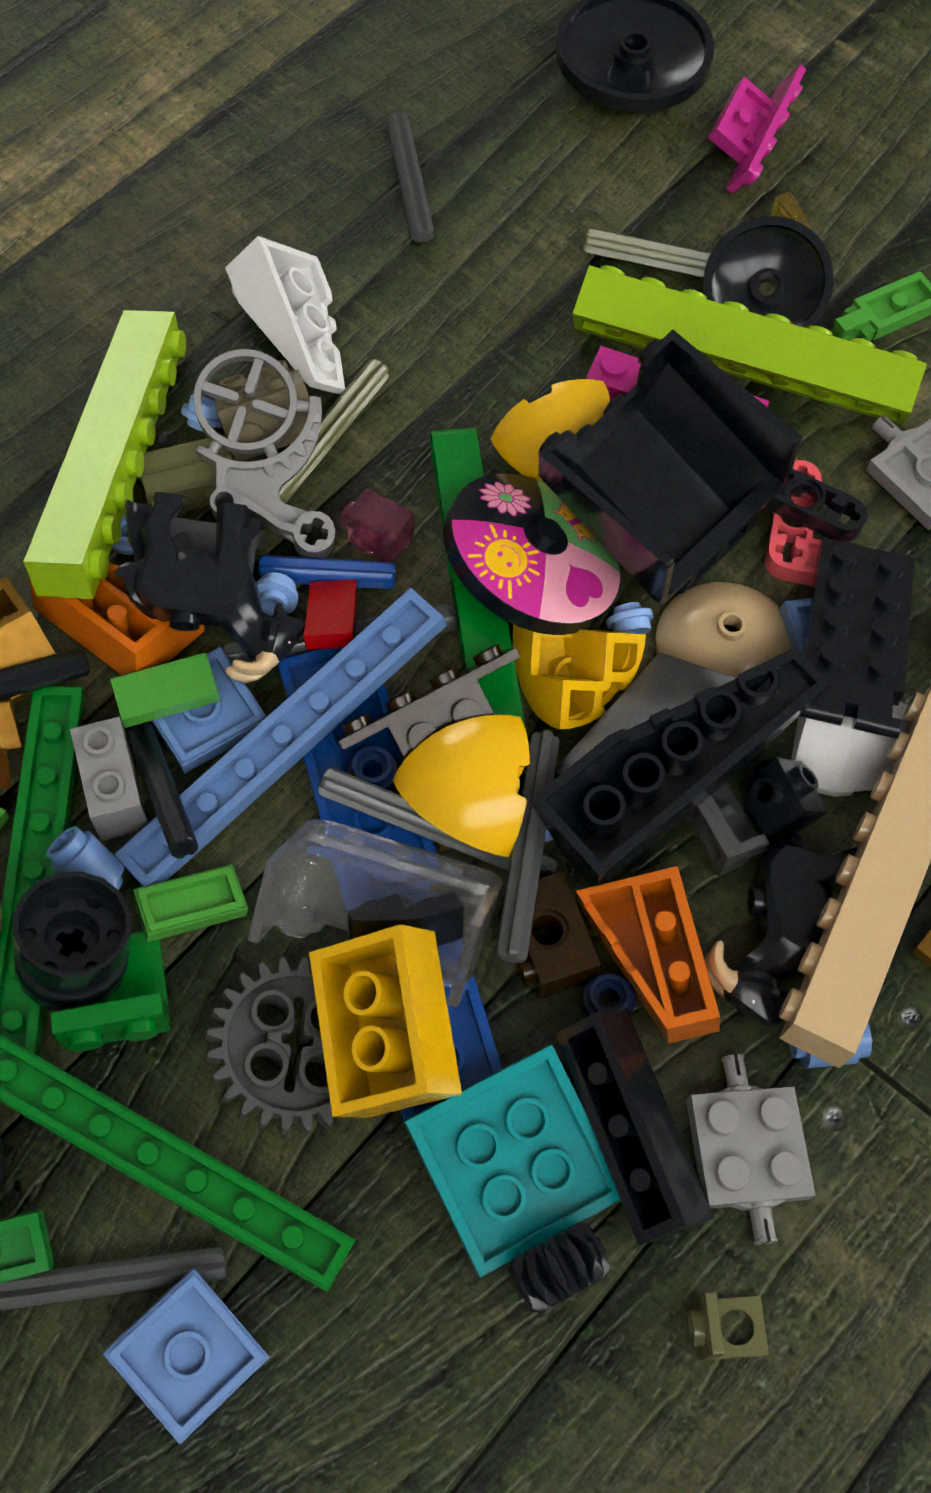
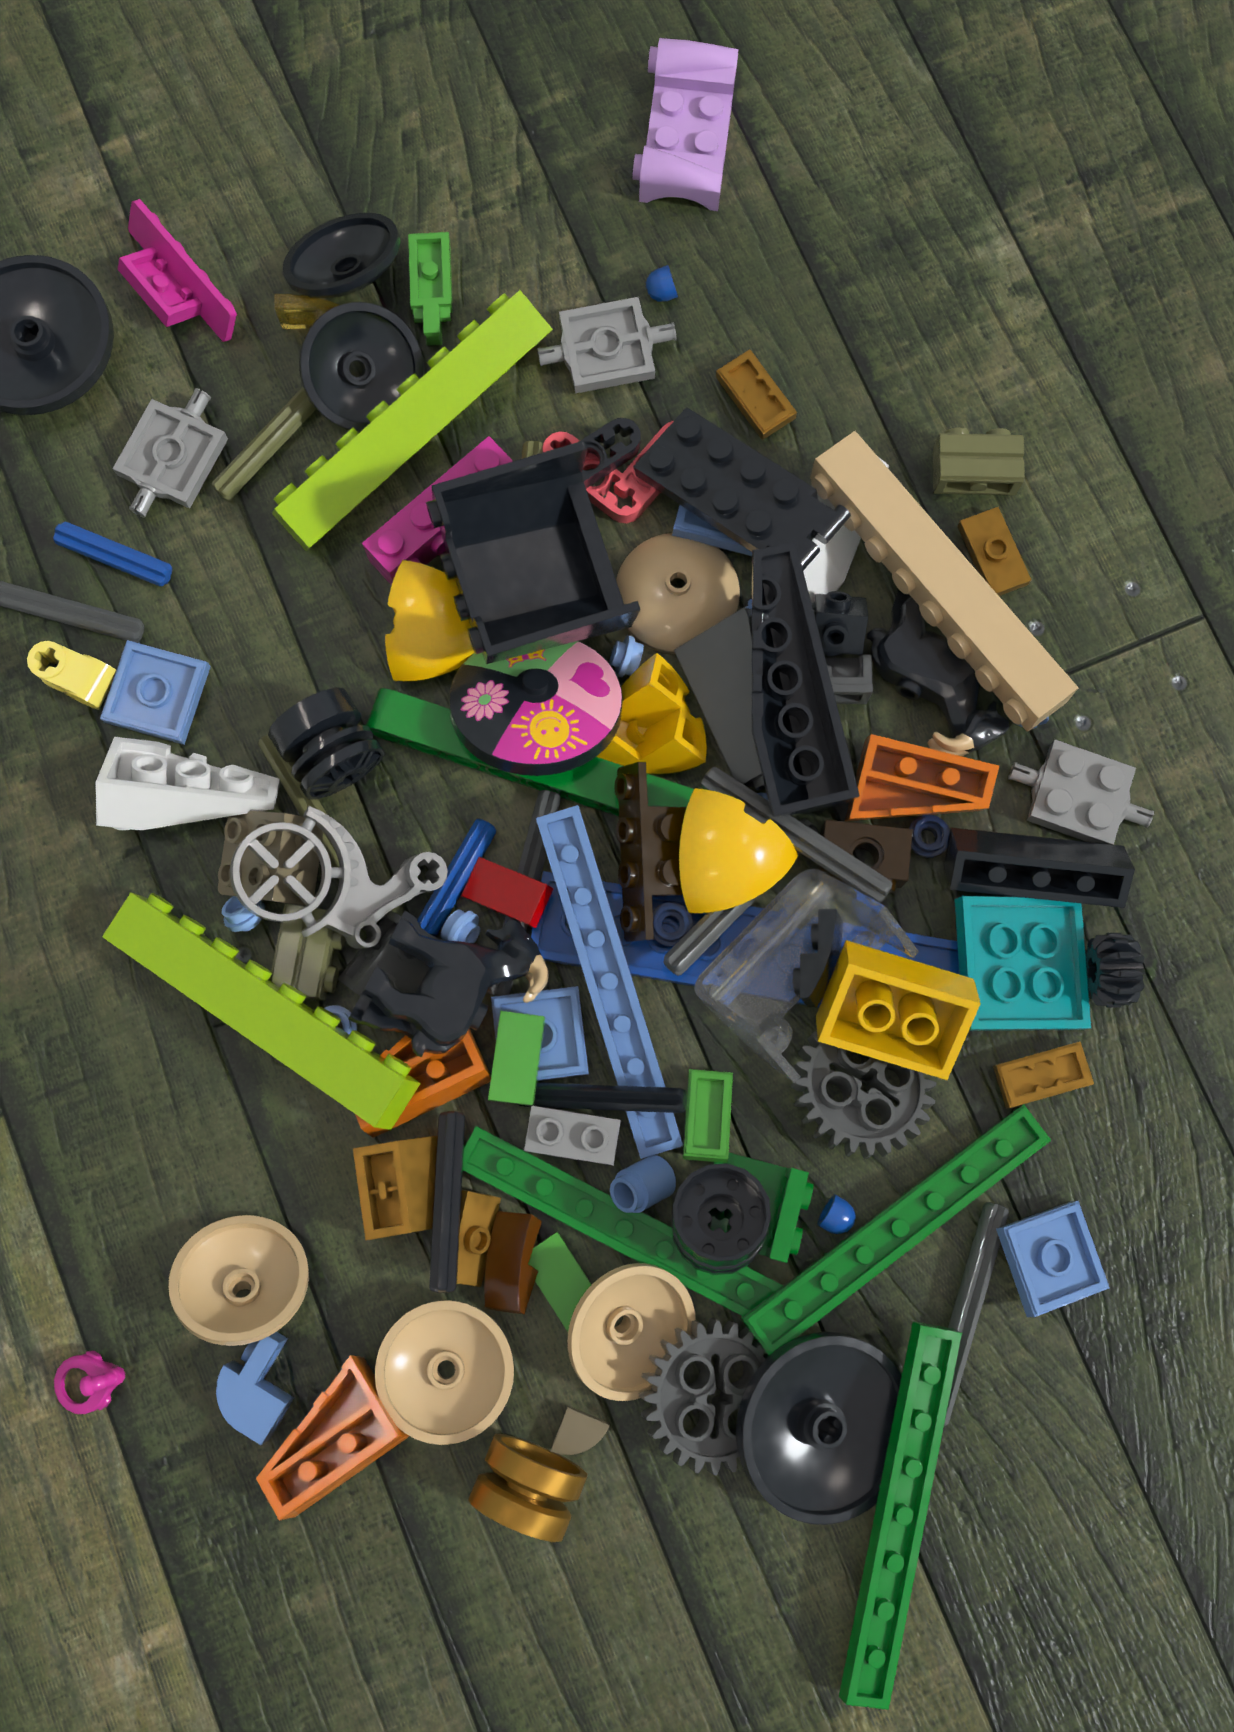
camera: 60 degrees left, 15 degrees up
clear pink brick [339,488,414,563] -> none
olive bracket [687,1292,769,1361] -> none
none -> light yellow piece [27,641,116,710]
none -> blue axle [53,522,173,586]
none -> medium blue plate [100,640,211,745]
none -> light grey plate [113,388,228,518]
none -> black wheel [268,687,385,800]
none -> black dish [283,213,401,298]
none -> blue hinge [817,1194,856,1234]
none -> pearl gold plate [993,1042,1094,1109]

